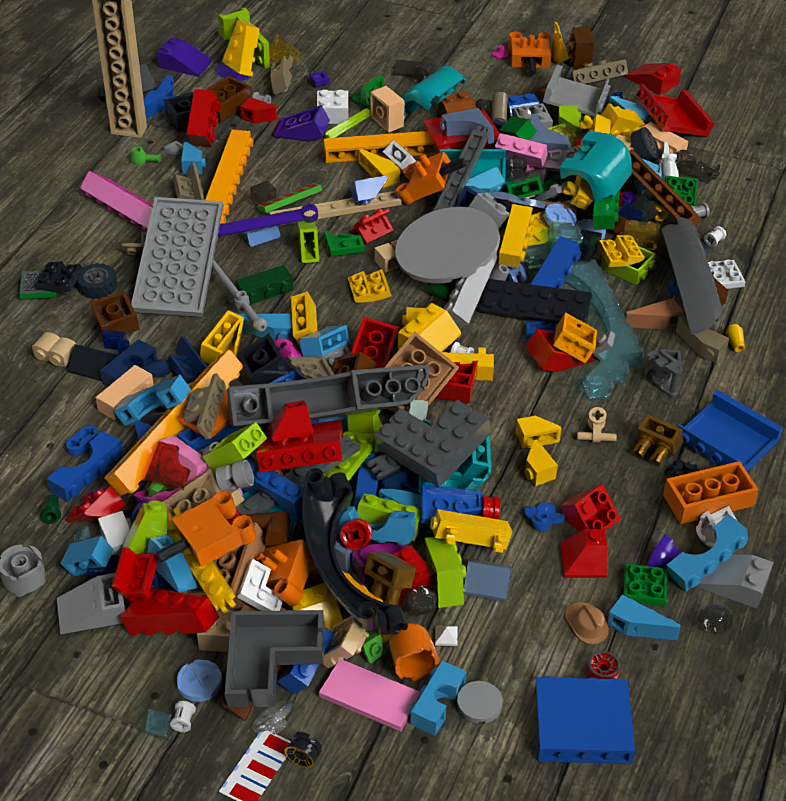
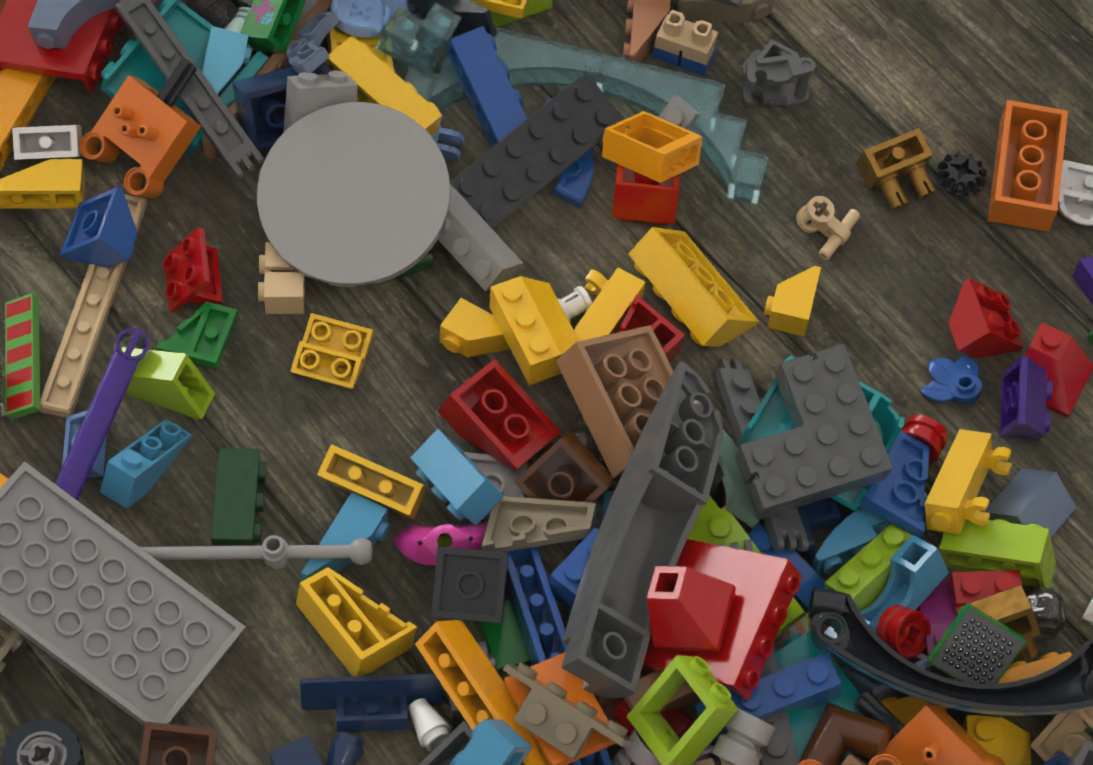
camera: 65 degrees left, 15 degrees up
yellow slope [524,439,558,487] -> none
blue panel [678,390,783,472] -> none
none -> dark azure slope [100,419,193,509]
none -> yellow slope [628,227,759,347]
none -> tan hips [652,10,718,76]
none -> tile [927,602,1027,684]
none -> dark purple slope [999,356,1052,440]

